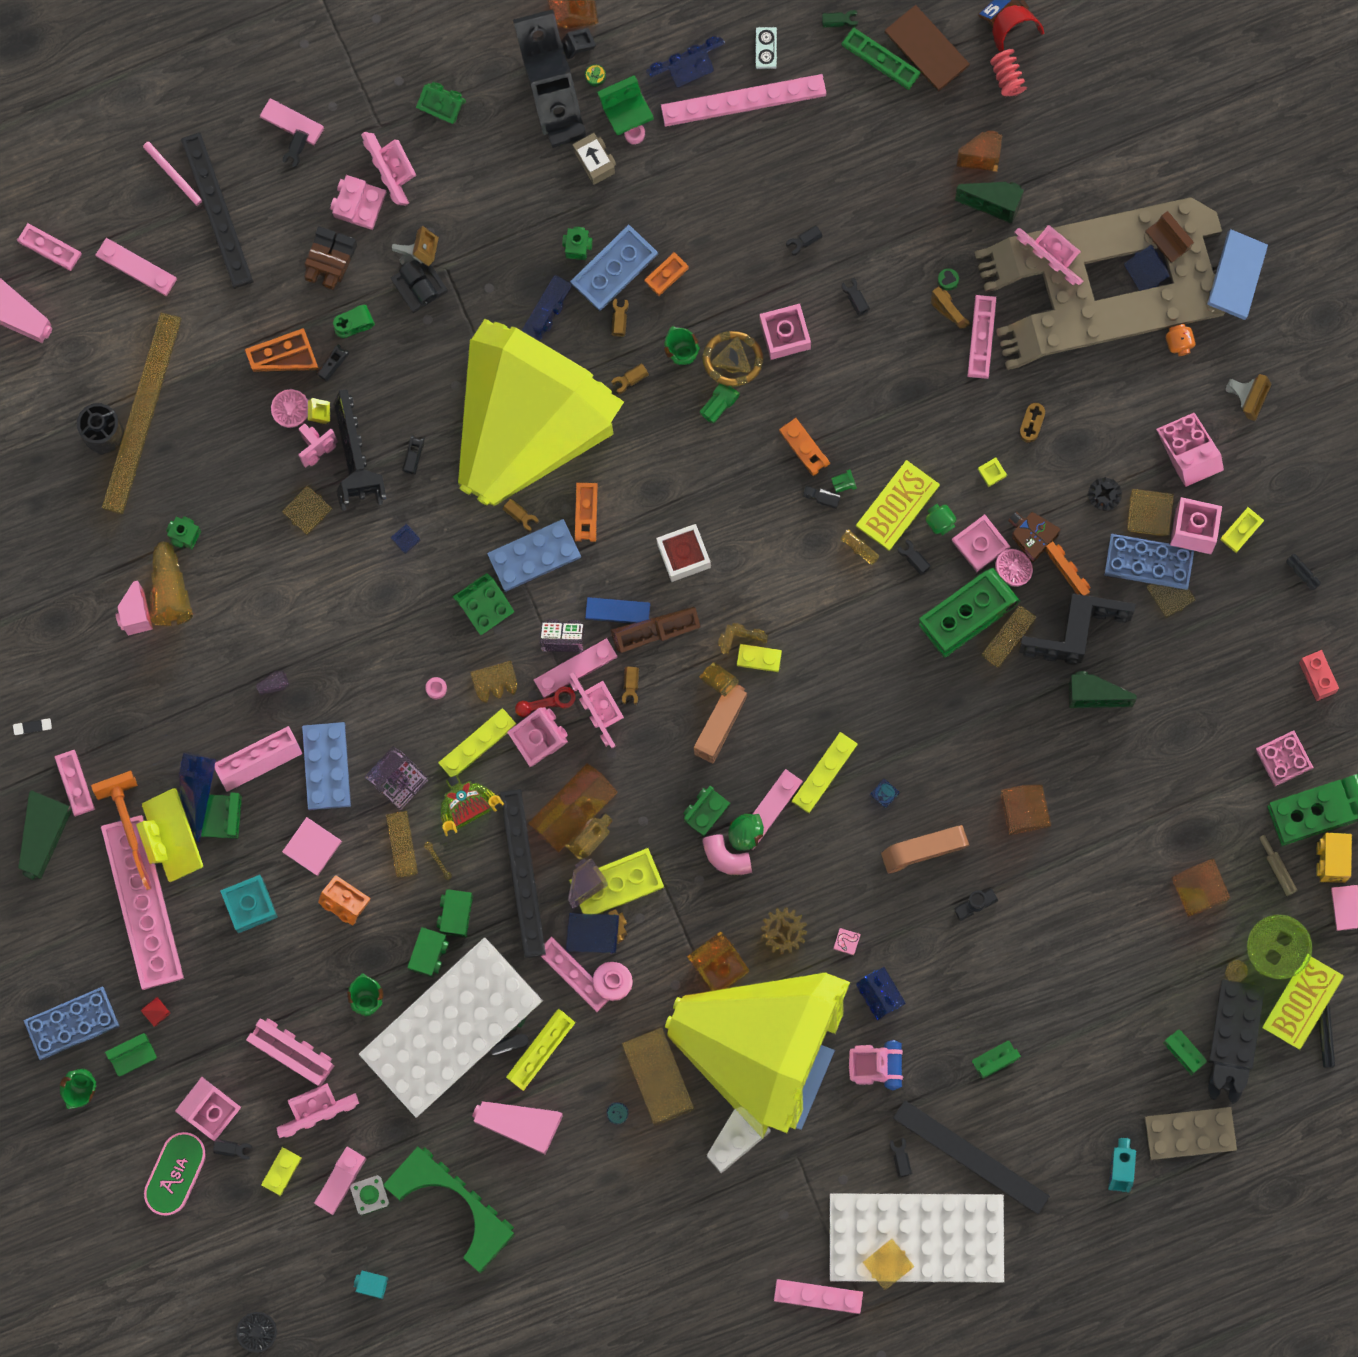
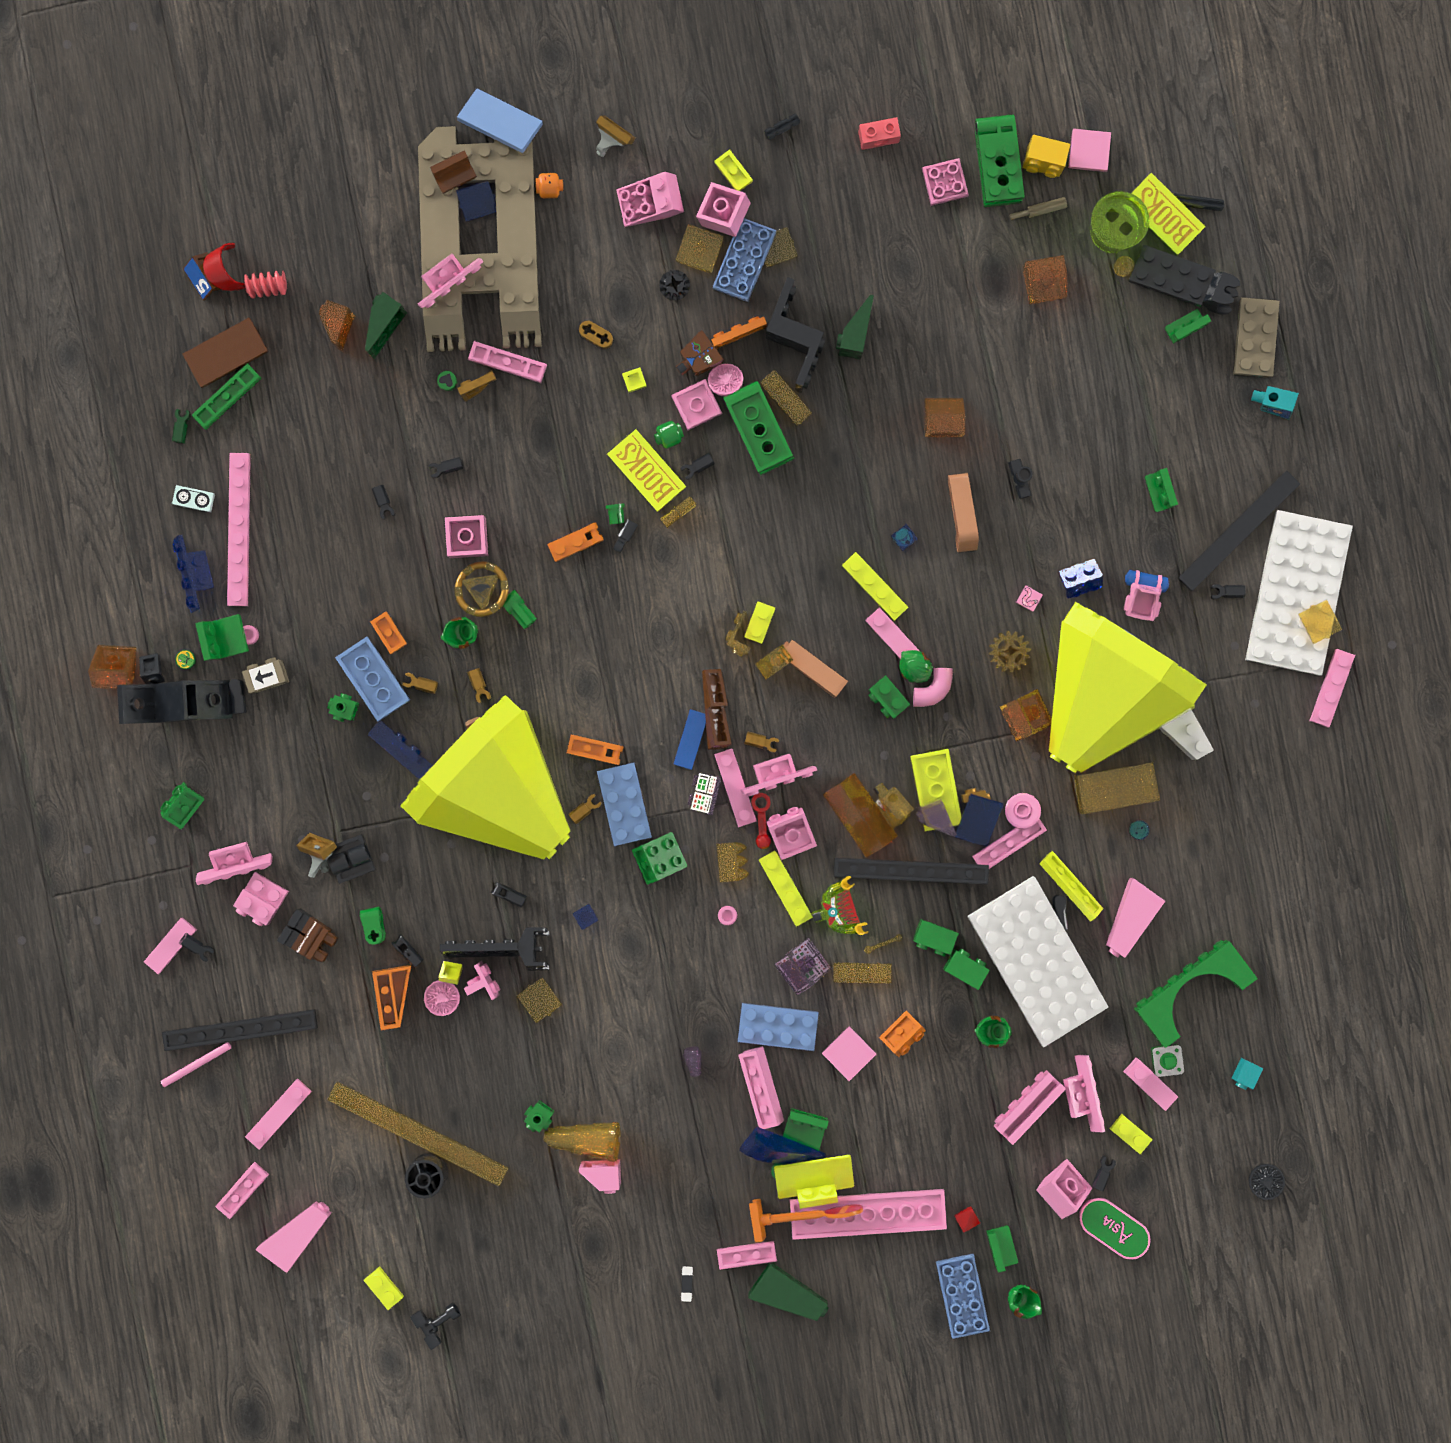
camera: 80 degrees left, 10 degrees up
teal container [220,875,278,933] -> none
piece [656,524,711,582] -> none

